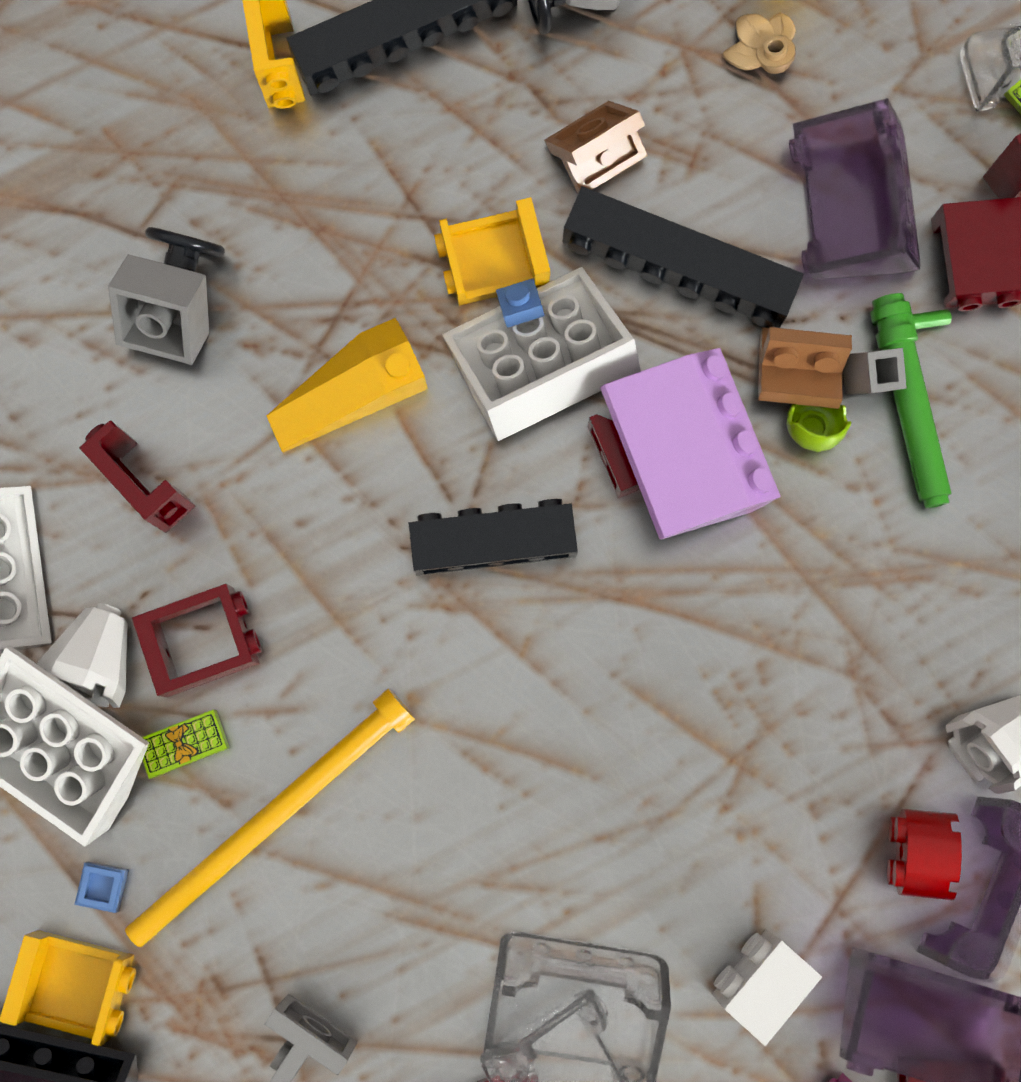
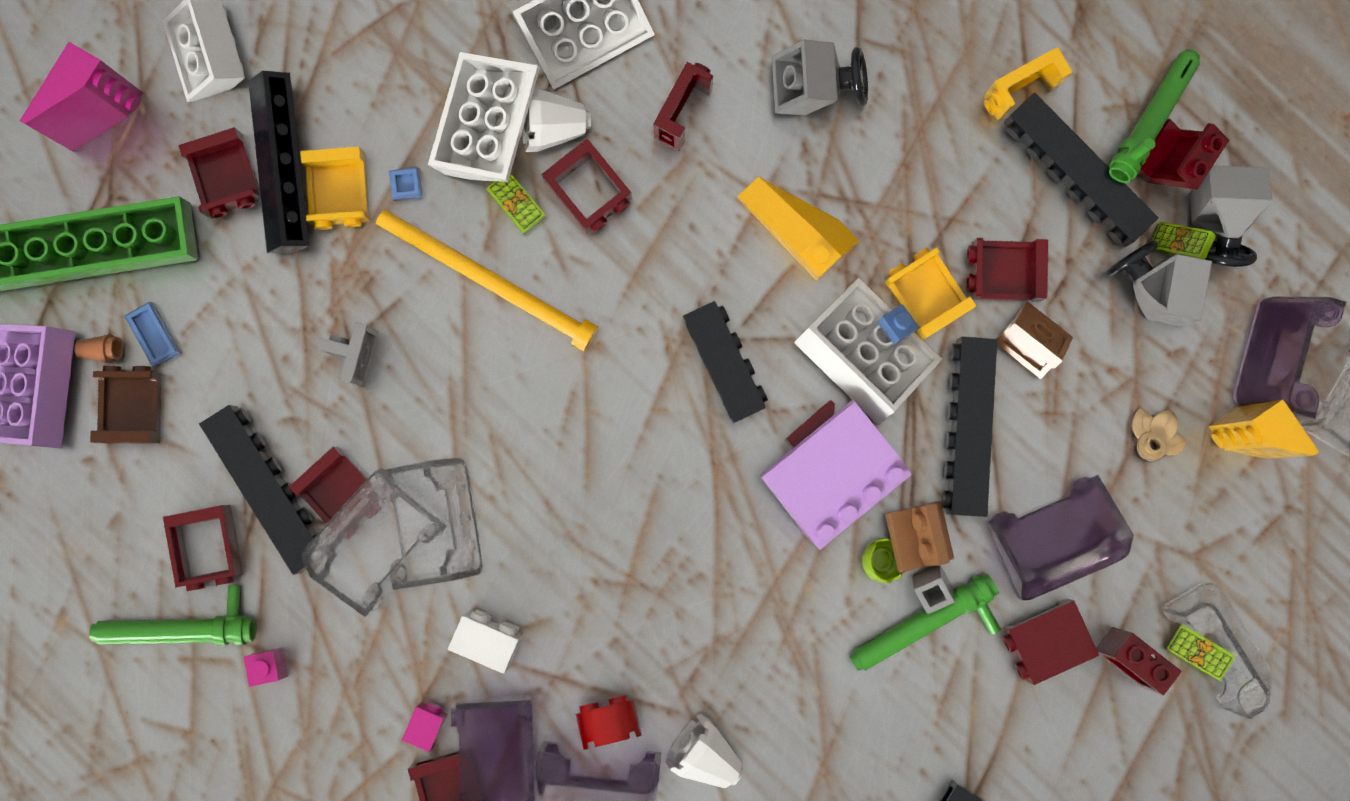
camera: 70 degrees right, 5 degrees up
none -> dark red panel [966,238,1048,302]

